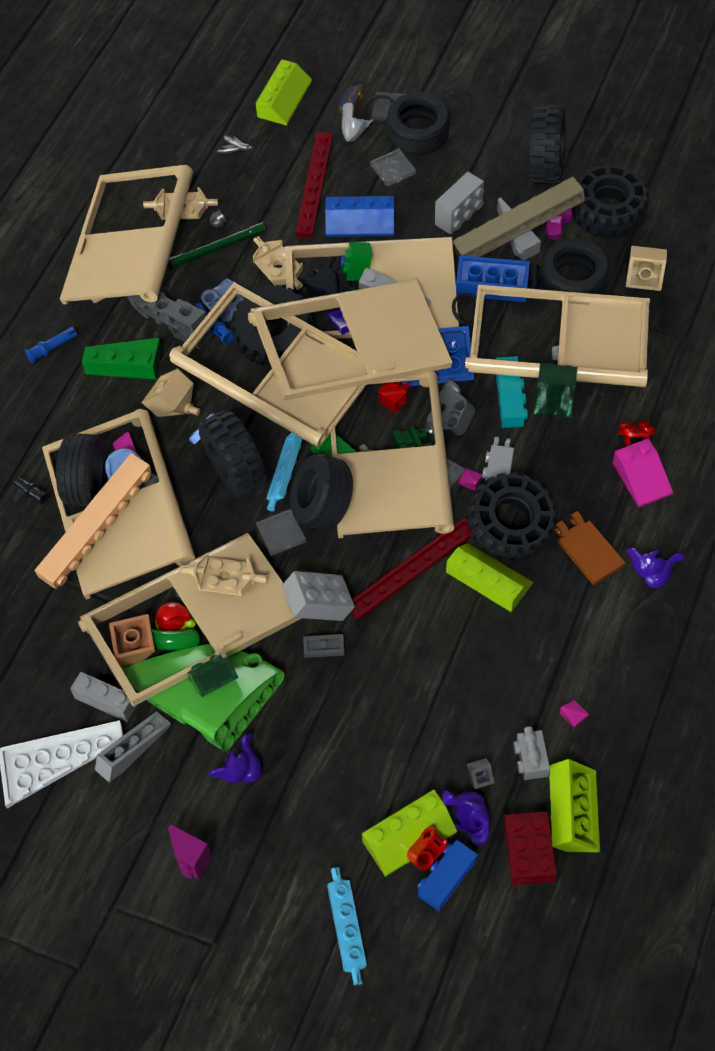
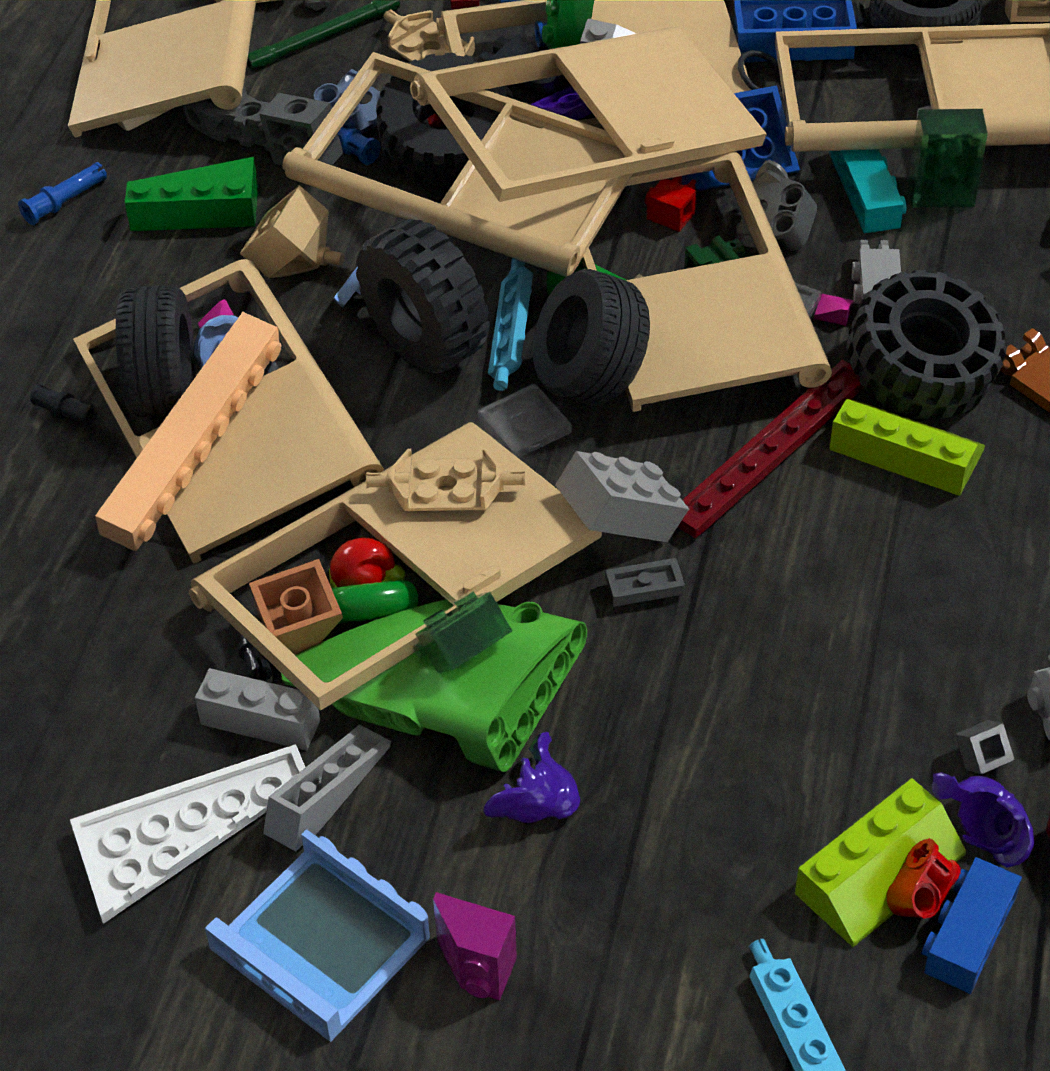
camera: 10 degrees left, 10 degrees down
none -> panel [205,829,430,1042]

